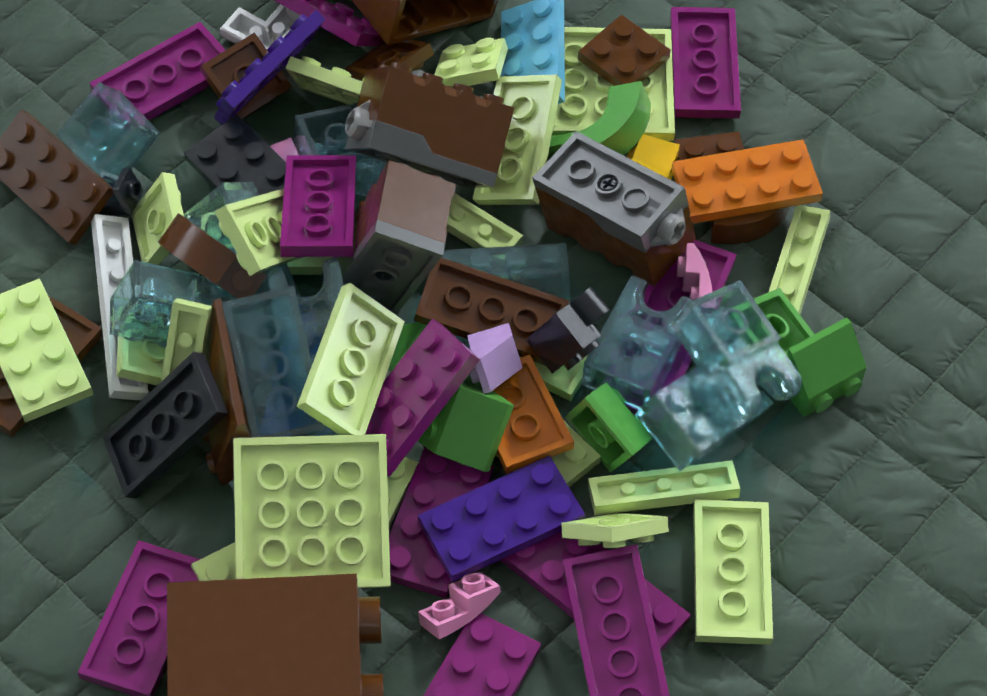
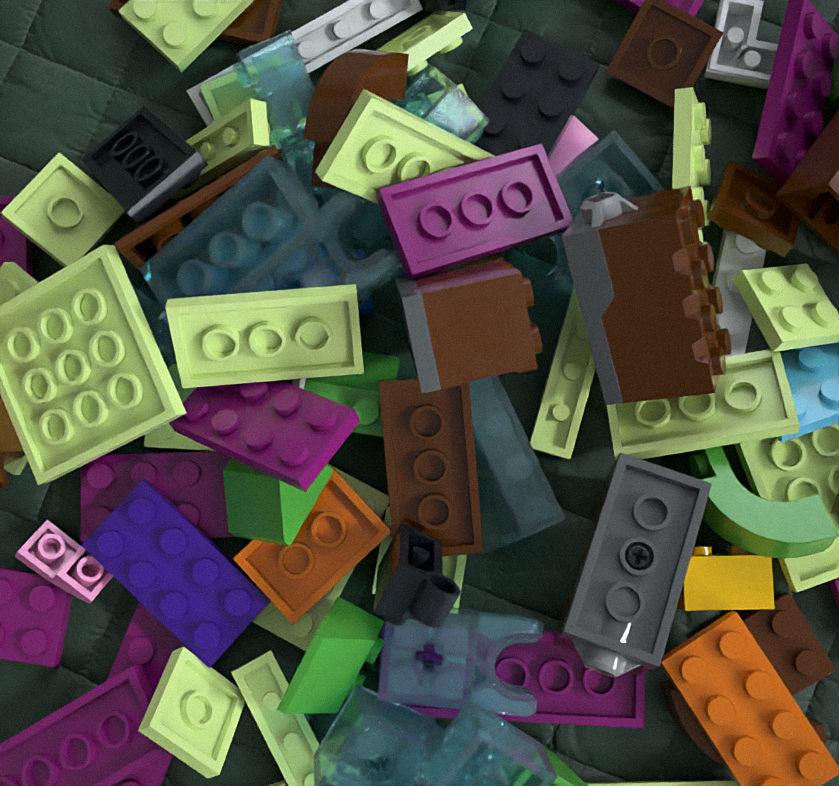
camera: 75 degrees right, 25 degrees up
dark purple plate [214,10,325,125] -> none
lavender slope [467,323,522,394] -> none
bright pink slope [677,243,713,323] -> none
none -> yellowish green plate [1,152,127,268]

